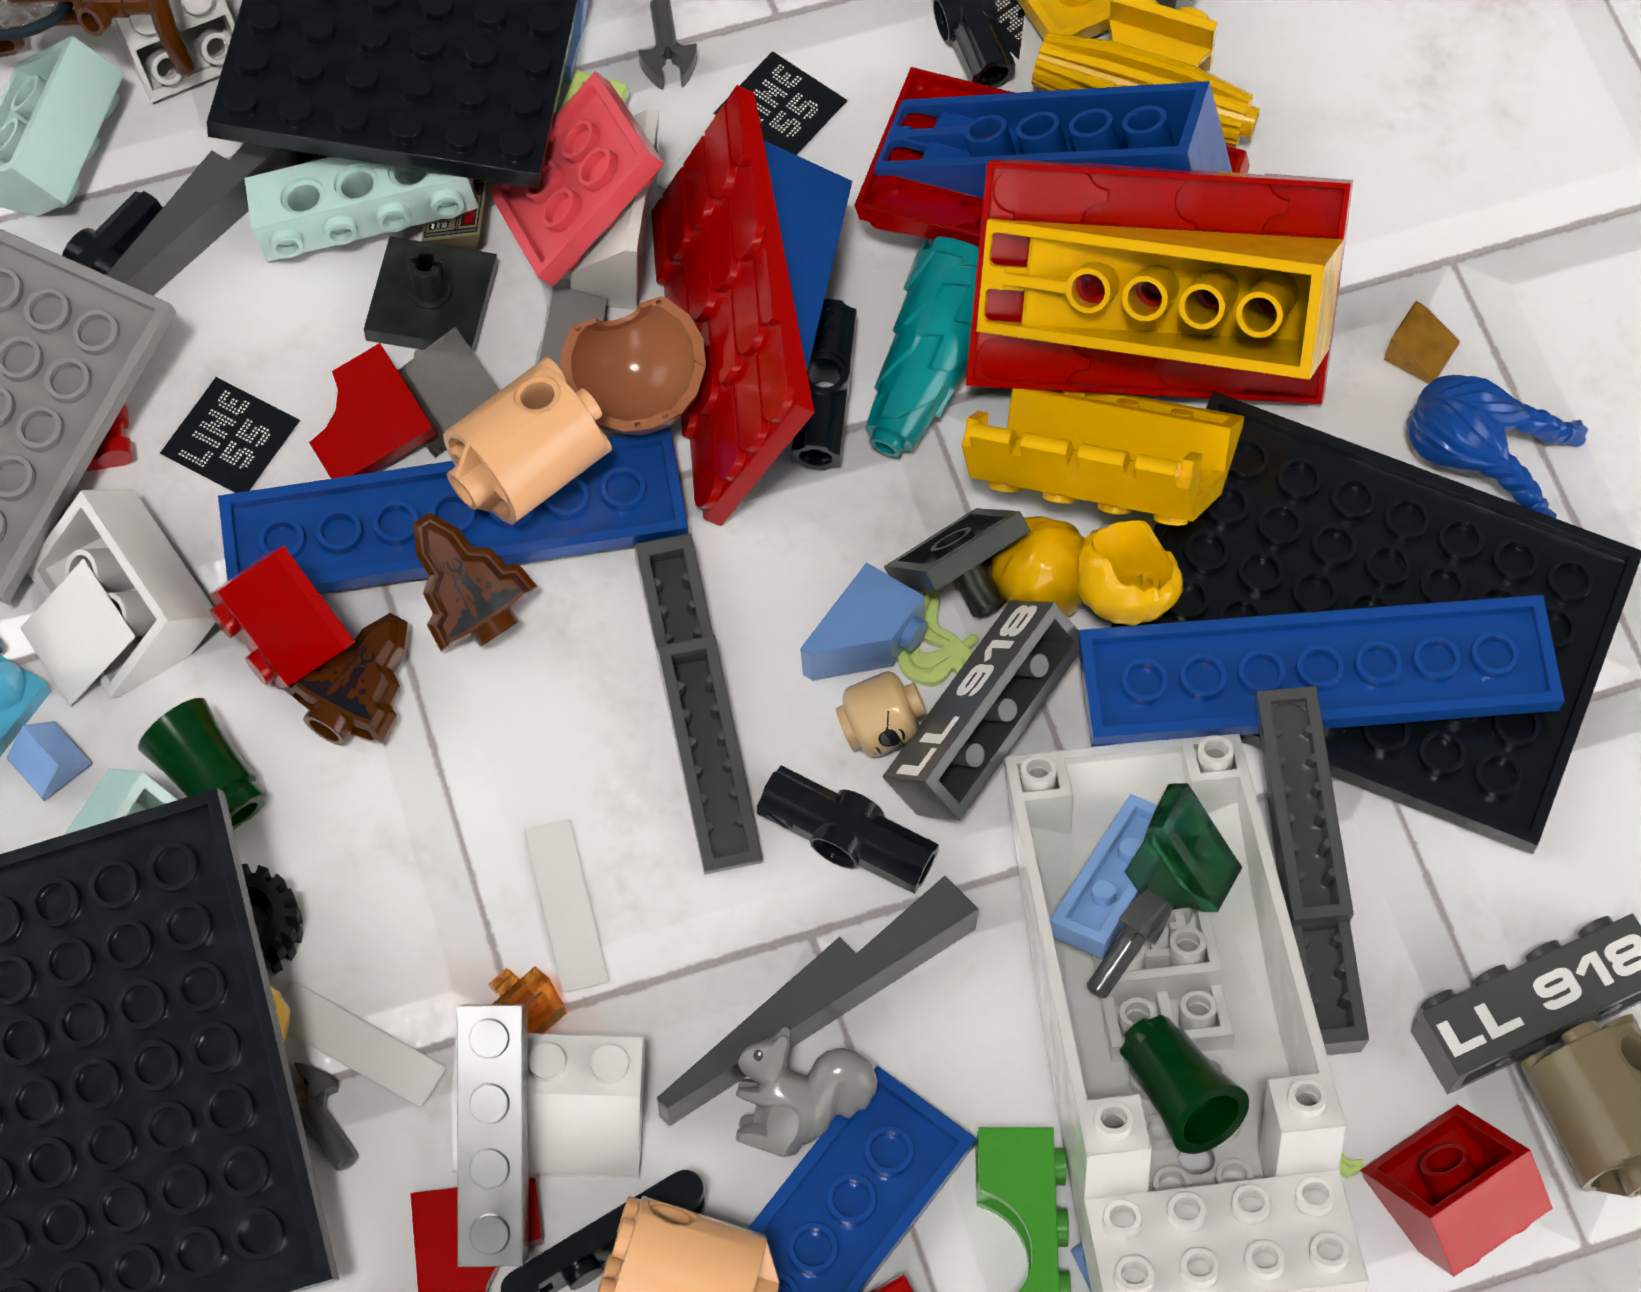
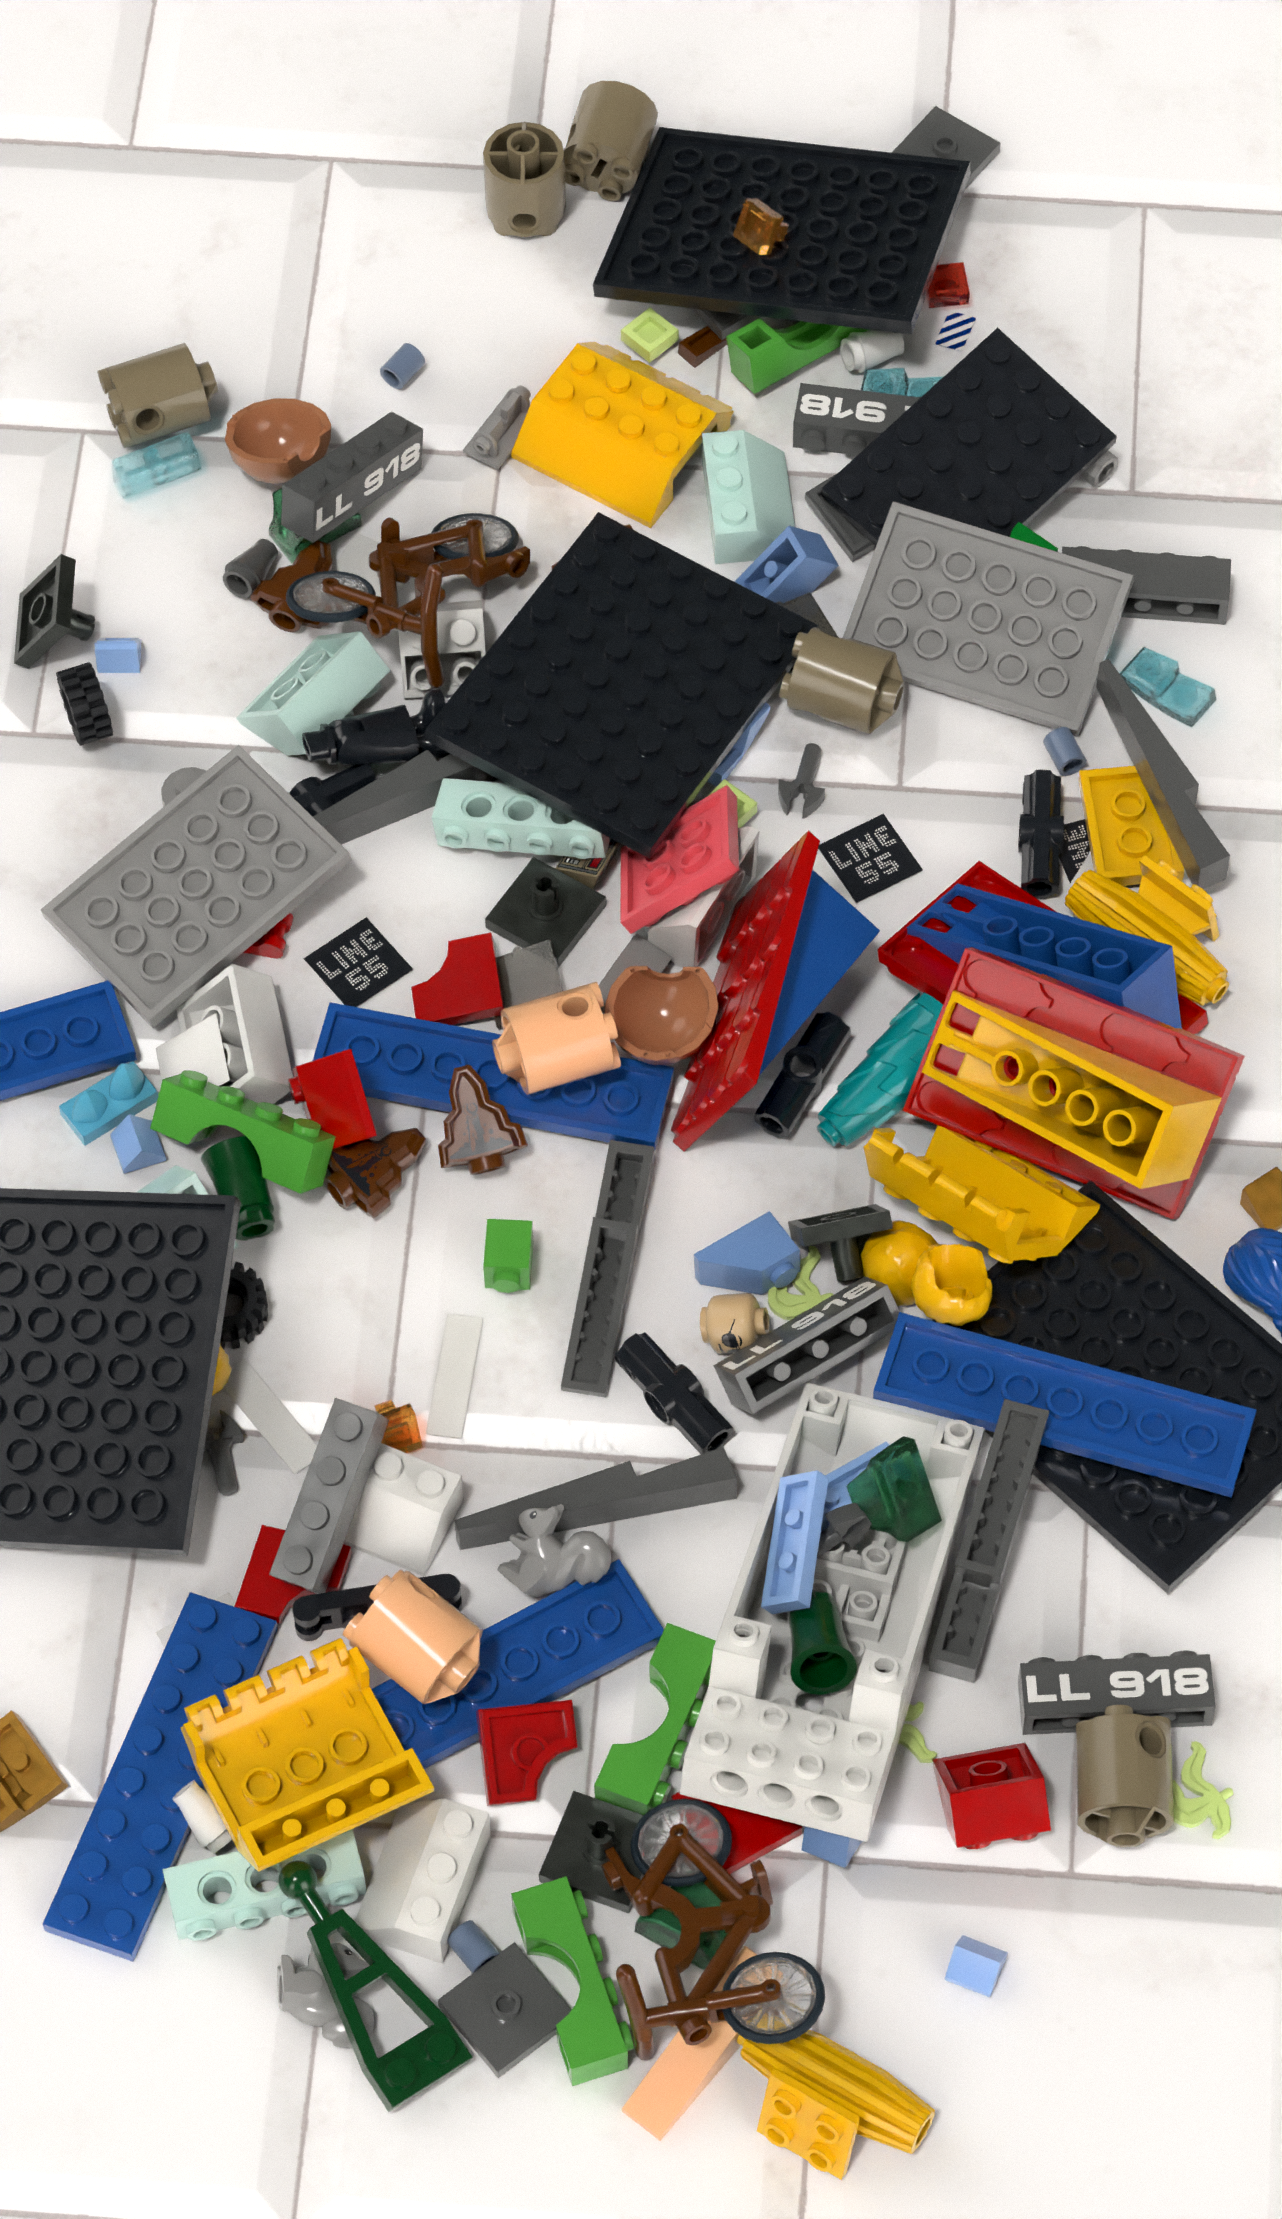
camera: 25 degrees right, 5 degrees down
none -> bright green arch [150,1070,336,1194]
none -> black piece [302,689,450,765]
none -> bright green brick [483,1219,534,1293]
none -> light blue plate [761,1470,829,1614]

